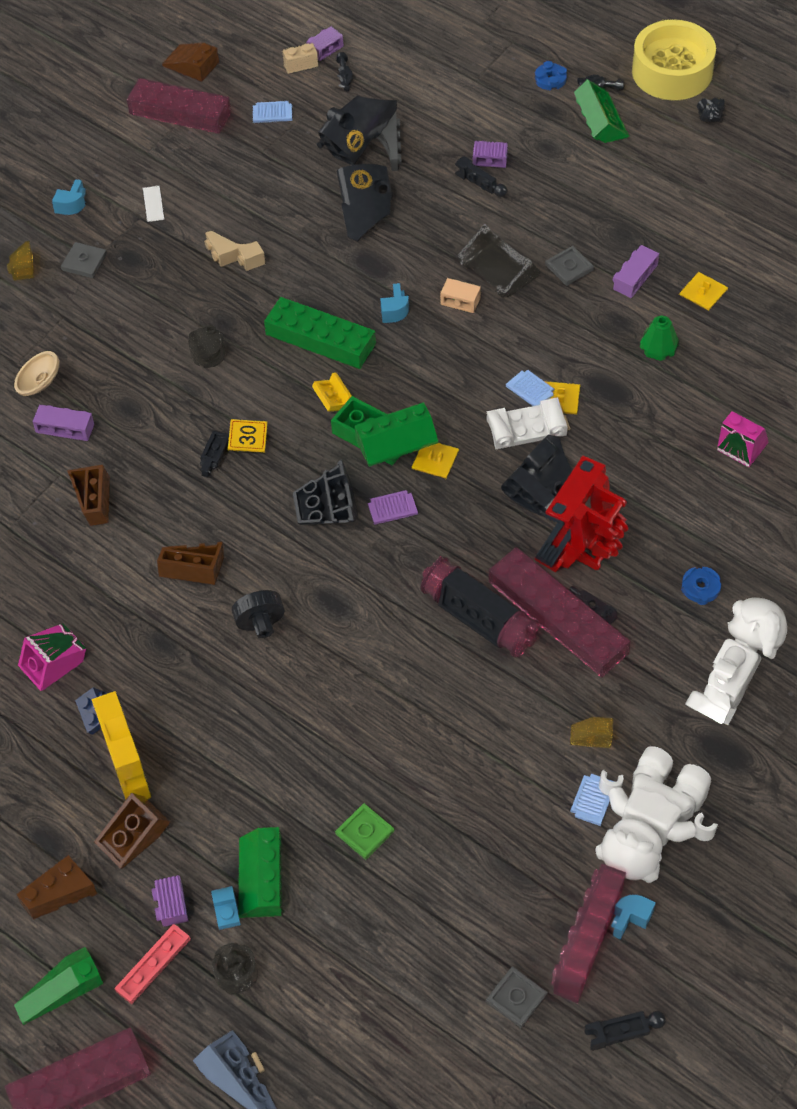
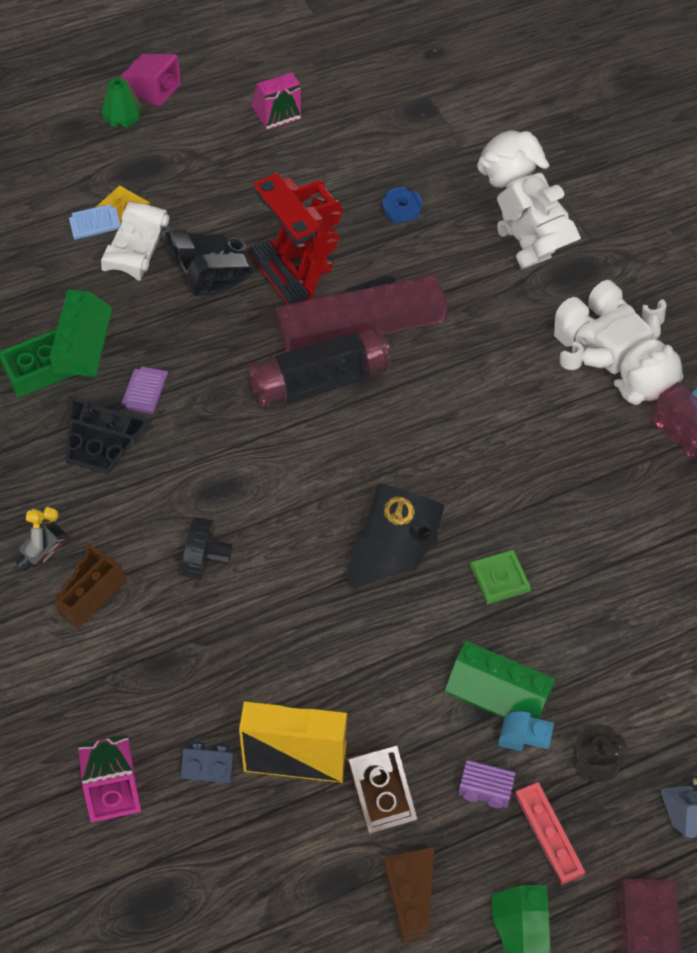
camera: 65 degrees left, 0 degrees up
yellow piece [412,443,459,479] -> none
clear yellow slope [570,717,613,748] -> none
light blue window [570,774,614,826] -> none
medium lavender brick [613,245,659,298] -> none
yellow piece [679,272,728,310] -> none
none -> torso [16,507,70,571]
none -> dark pink slope [121,54,181,107]
none -> black panel [345,484,445,590]

